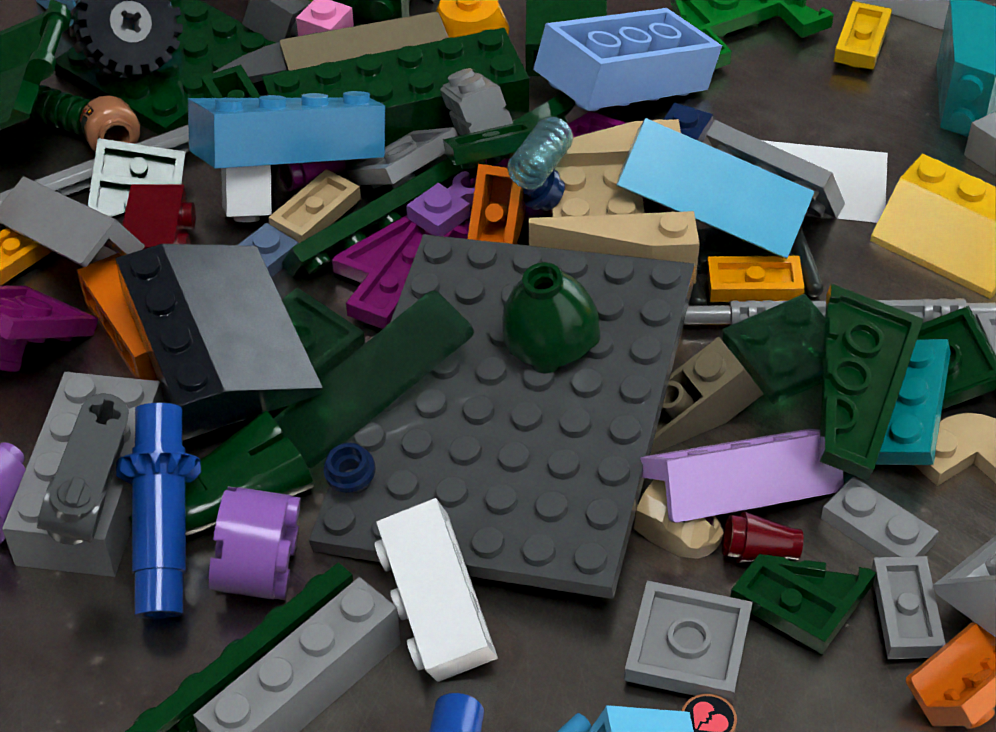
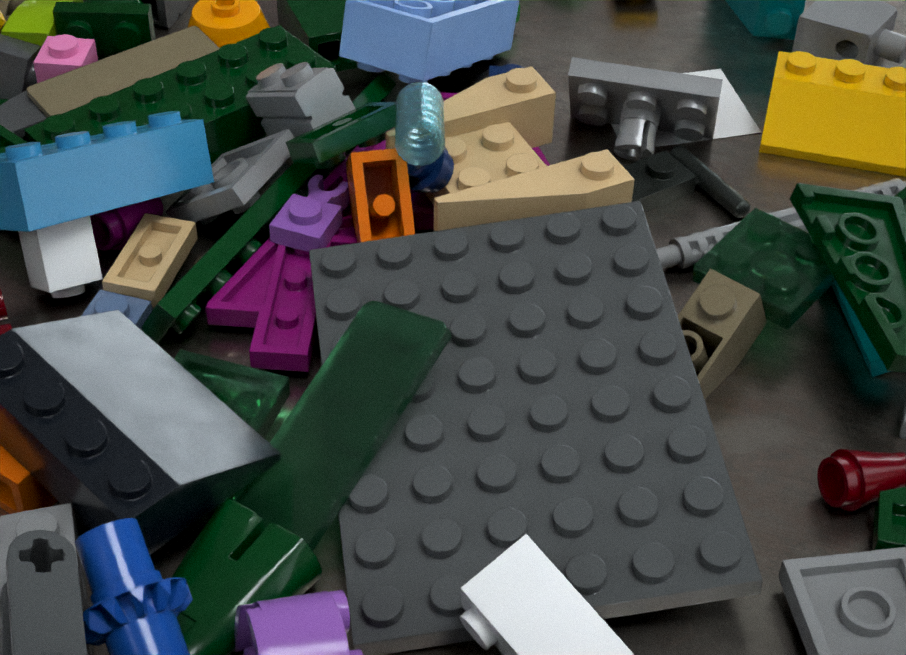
camera: 25 degrees left, 5 degrees down
dark blue plate [324,443,376,493] -> none
dark green piece [502,262,601,374] -> none
medium azure brick [616,118,815,259] -> none
tan rock [634,479,724,559] -> none
lavender panel [640,429,844,523] -> none
light orange plate [707,256,804,302] -> none

